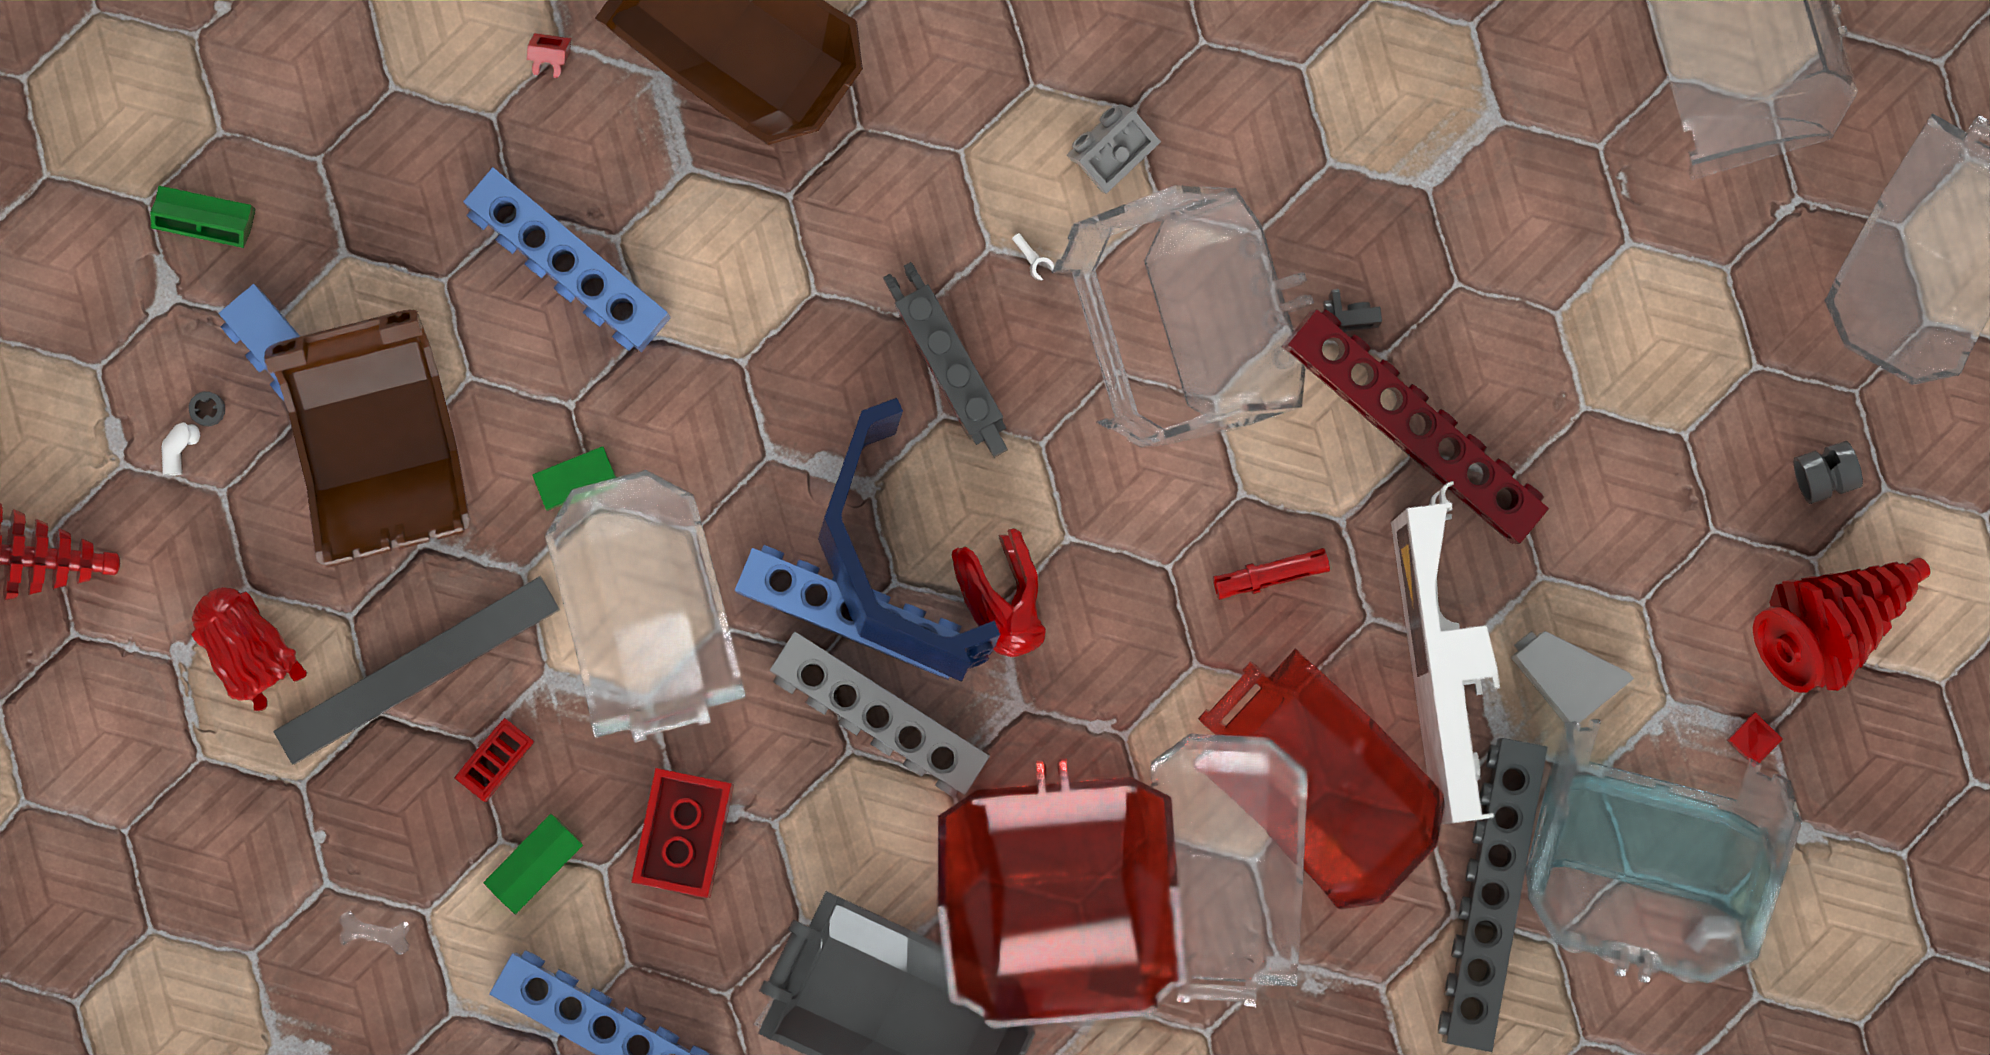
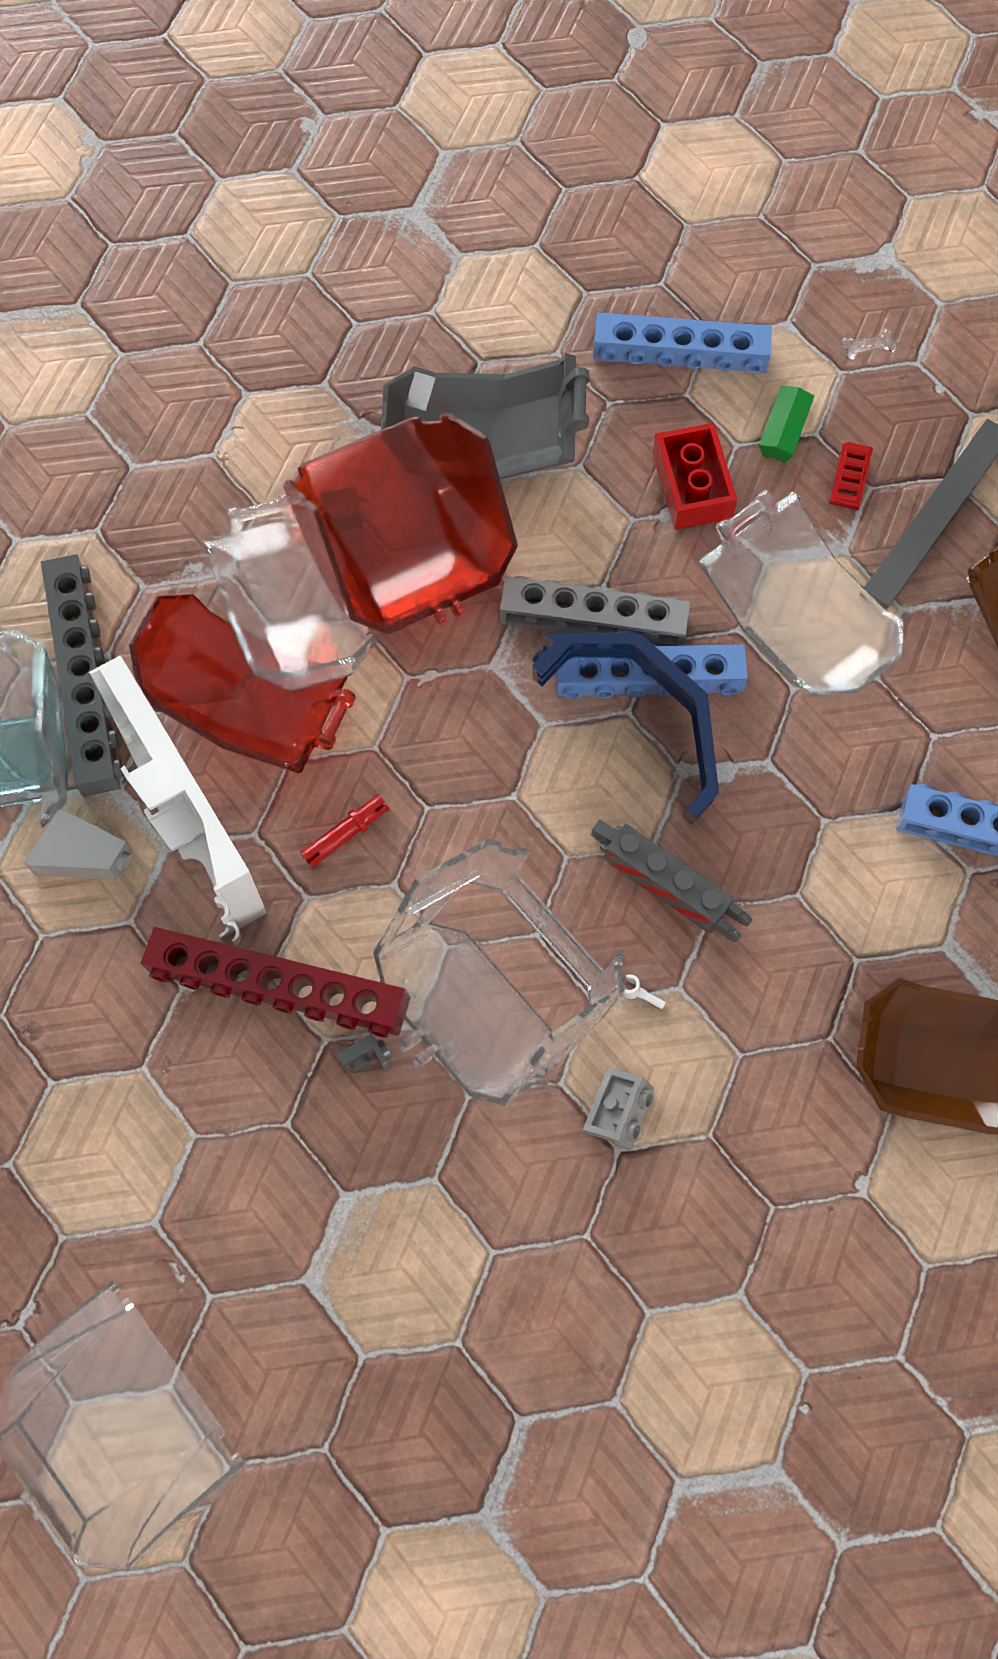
camera: 160 degrees right, 15 degrees down
green tile [532,446,618,511] -> none
red hair [952,528,1046,657] -> none

